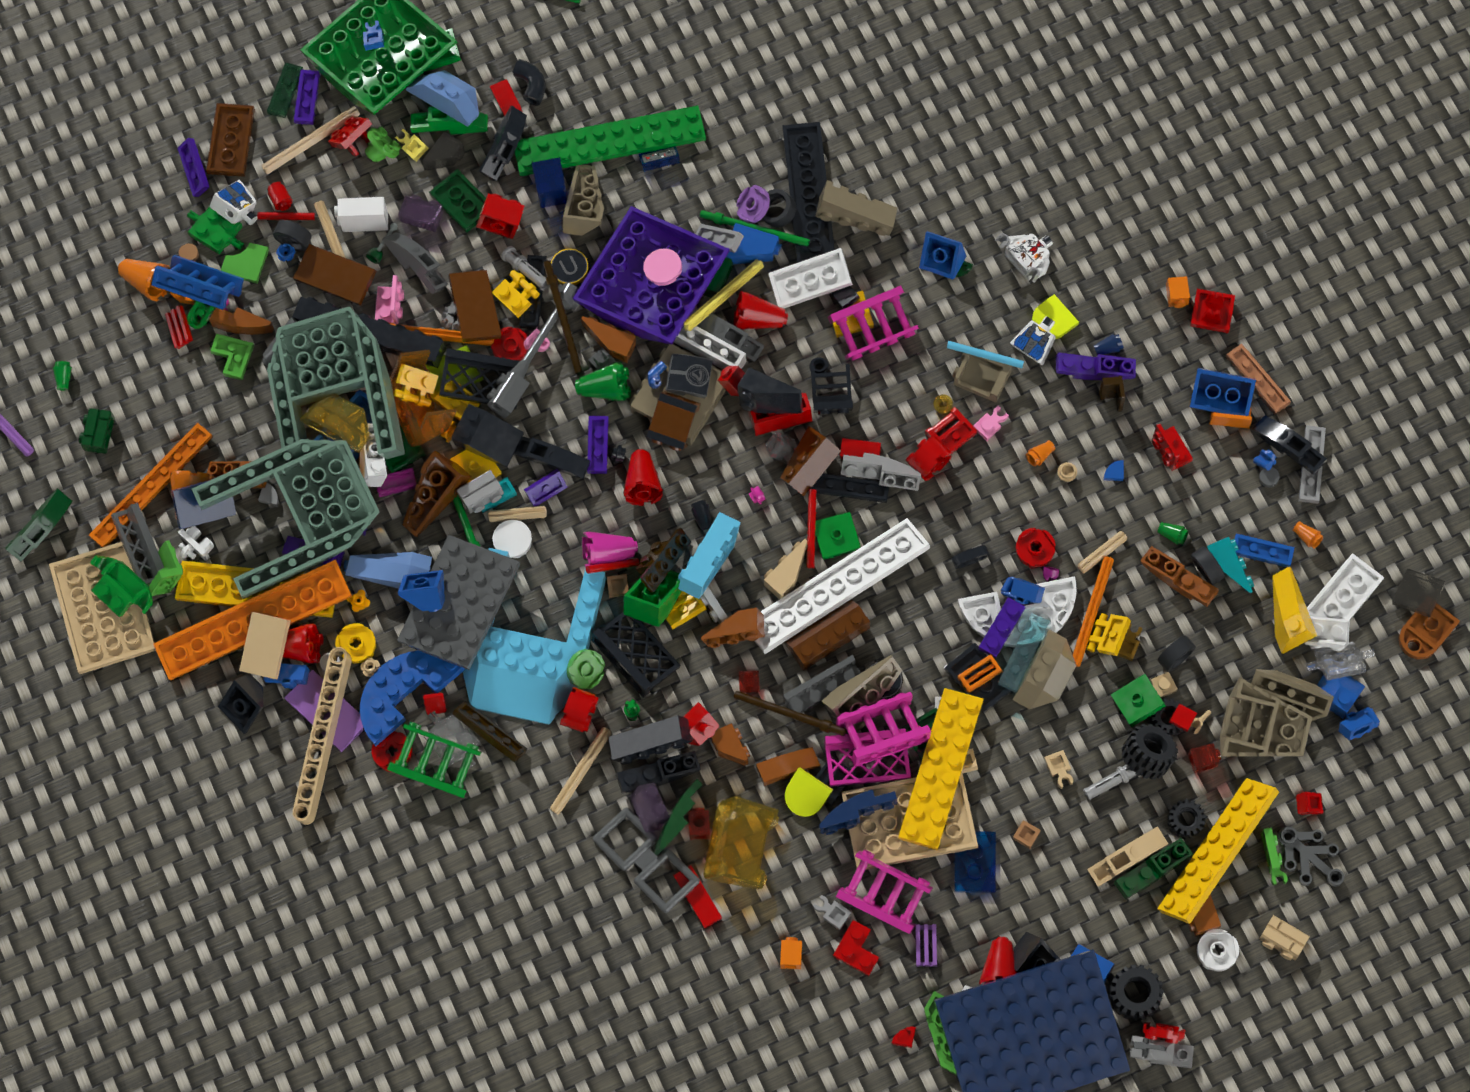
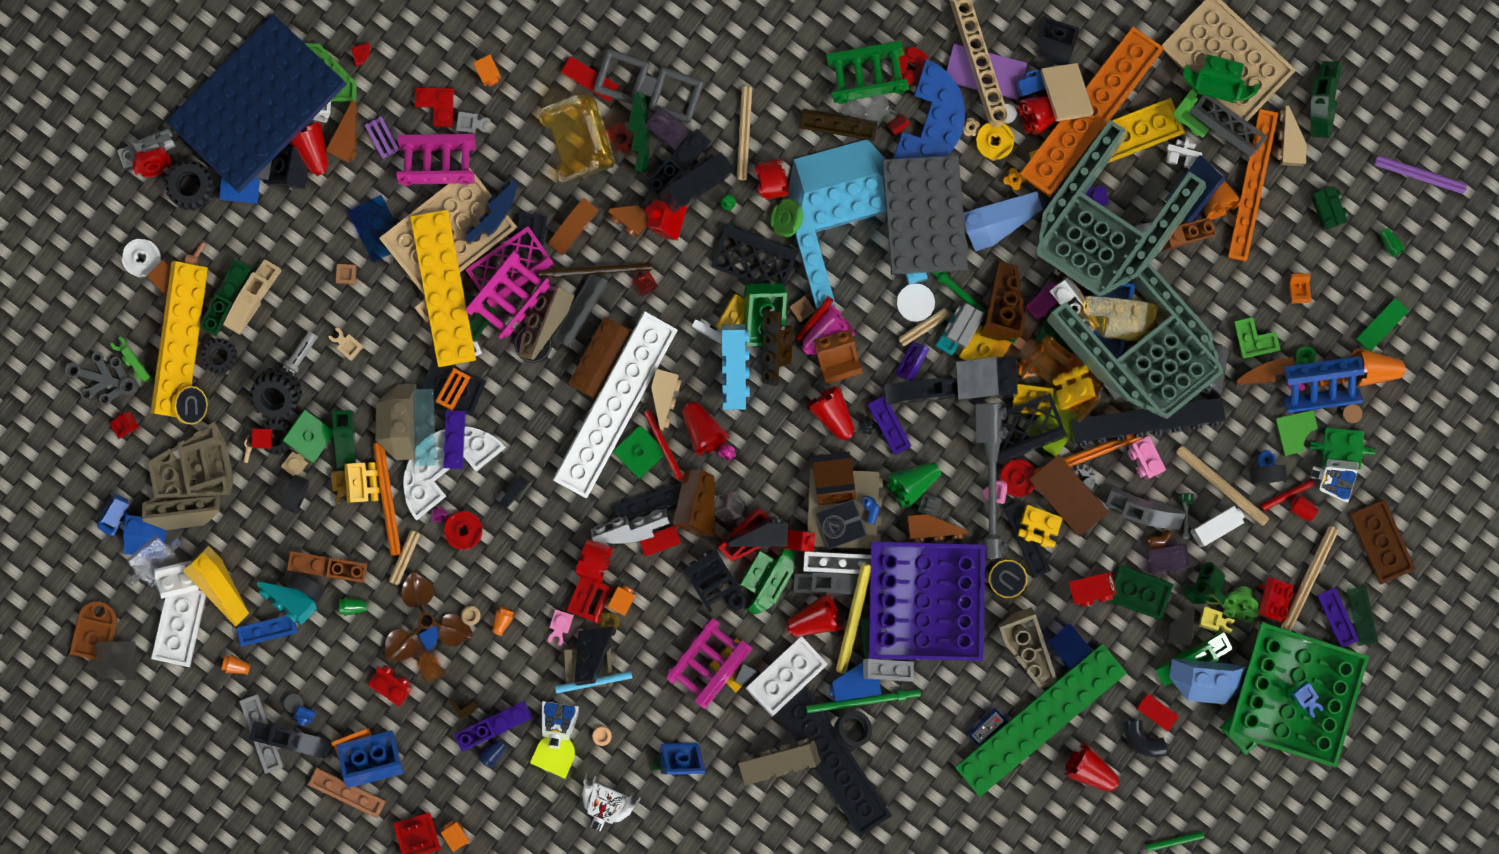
camera: 150 degrees right, 15 degrees up
red tile [165,305,193,349] -> none
dark purple plate [178,138,210,197] -> none
reddish brown tile [293,244,377,306] -> none
blue slope [398,570,445,612] -> none
black slope [479,106,527,181] -> none
light grey pin [501,246,549,291] -> none
dark brown bar [543,260,583,374] -> none
bright pink tile [643,249,682,286] -> none
black cone [691,500,712,531] -> none
dark orange slope [701,607,765,648] -> none
medium lavender tile [736,185,770,223] -> none
neon yellow tile [785,768,833,817] -> none
blue piece [1001,576,1045,605] -> none
clear red brick [1188,743,1221,774] -> none
tan brick [1259,915,1310,961] -> none
none -> black tile [171,386,208,425]
none -> nougat hand [185,242,206,265]
none -> dark orange slope [326,100,358,164]
none -> dark green slope [332,410,357,470]
none -> reddish brown plant [385,572,473,661]
none -> clear orange bracket [416,652,445,683]
none -> black wing [574,626,617,686]
none -> light nougat tile [592,726,612,746]
none -> orange brick [608,585,636,616]
none -> red cone [682,401,730,456]
none -> green plate [739,547,794,614]
none -> dark orange panel [813,329,863,385]
none -> red cone [1064,743,1119,792]
none -> reddish brown arm [1145,529,1174,548]
none -> dark green tile [1183,562,1226,605]
none -> tan slope [1277,105,1307,166]
none -> orange bracket [1289,272,1311,304]
none -> green tile [1355,298,1409,351]

